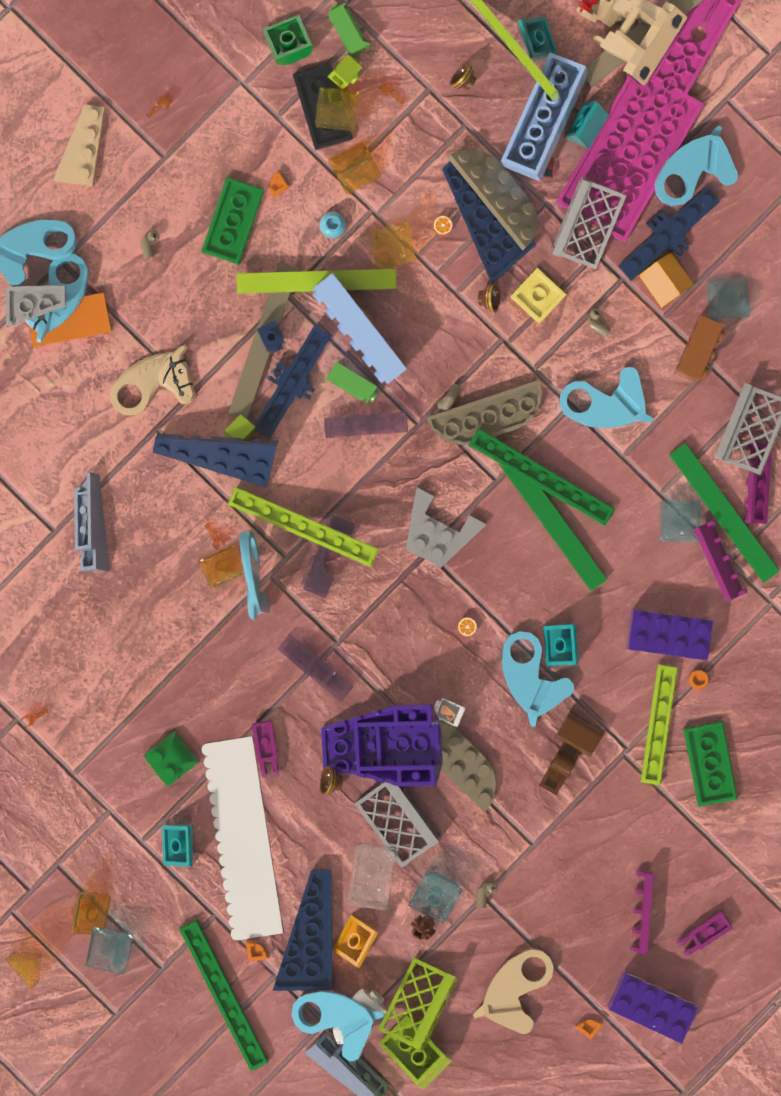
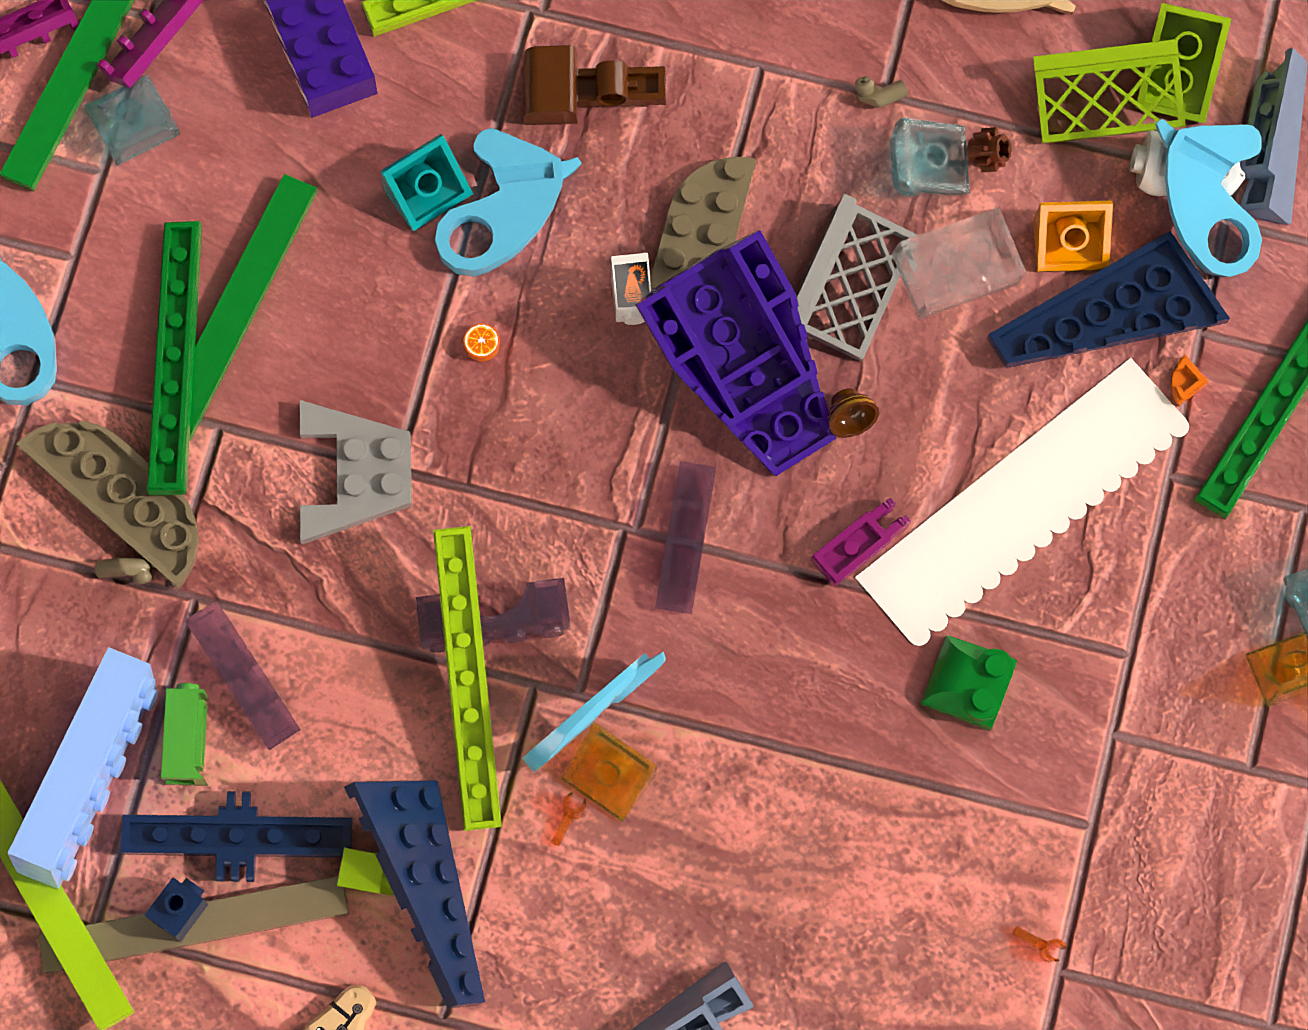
camera: 125 degrees left, 15 degrees down
teal slope [162,824,194,867] -> none

